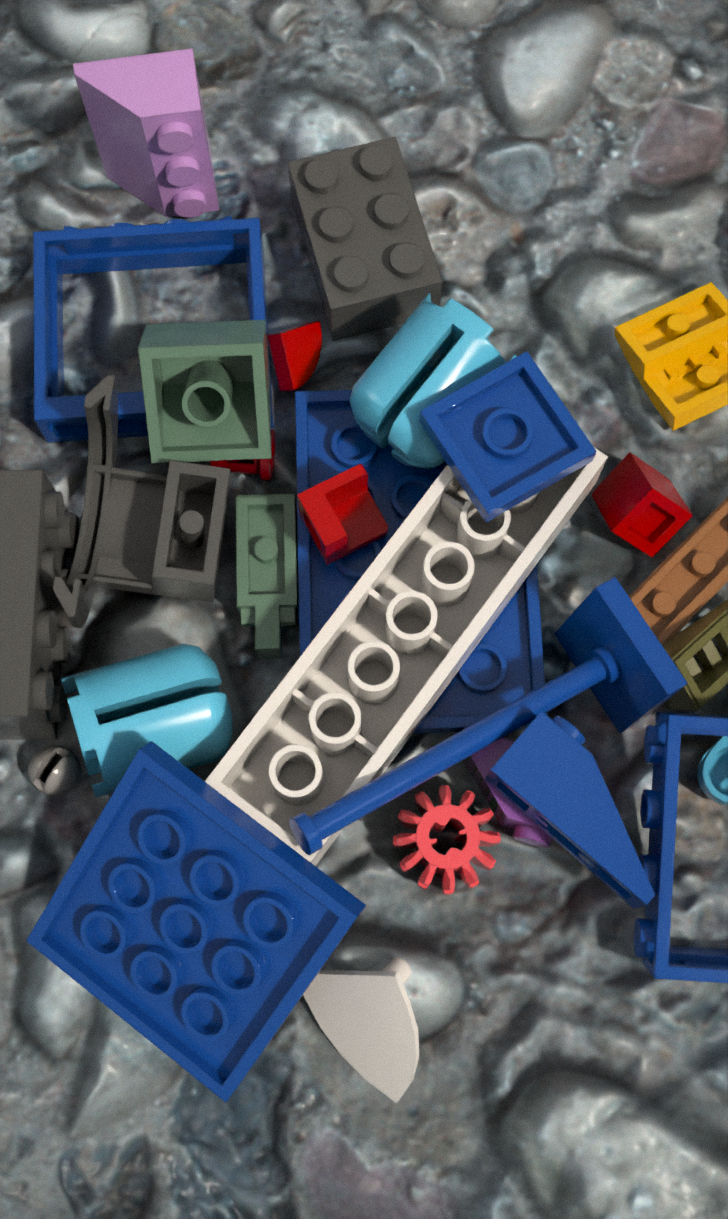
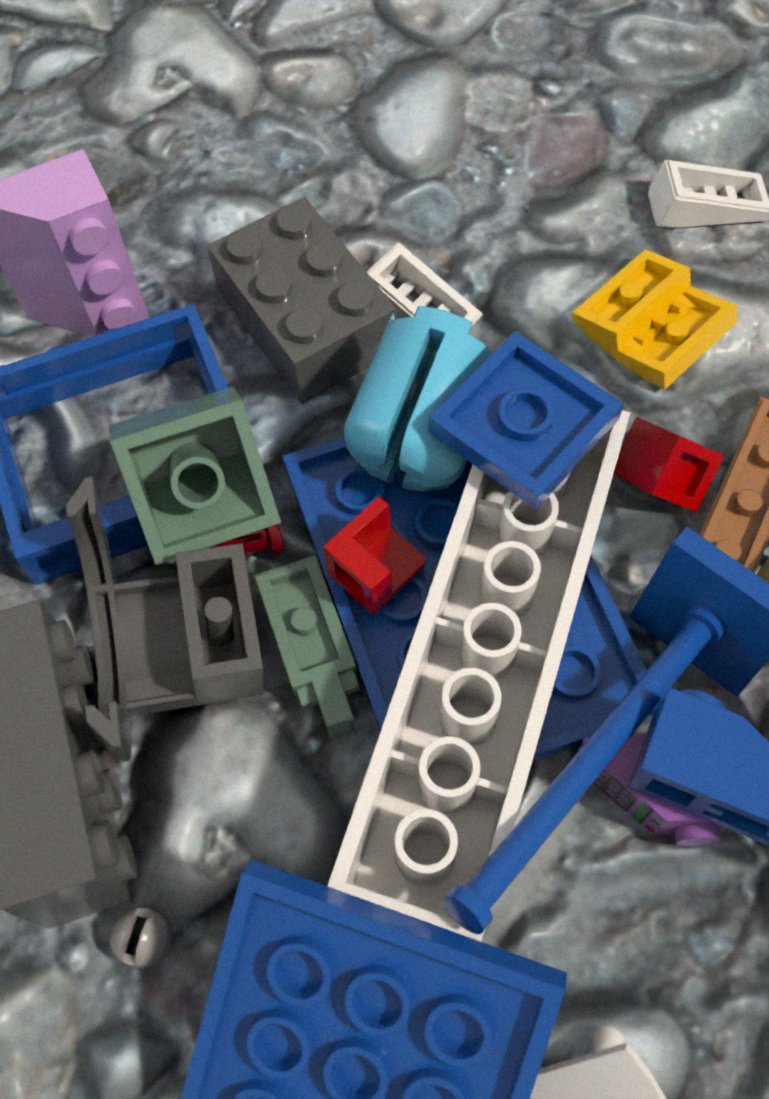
camera: 15 degrees left, 10 degrees down
medium azure cylinder [61,643,233,798] -> none
red tile [267,321,322,391] -> none
coral gear [393,785,501,895] -> none
none -> white slope [367,242,483,328]

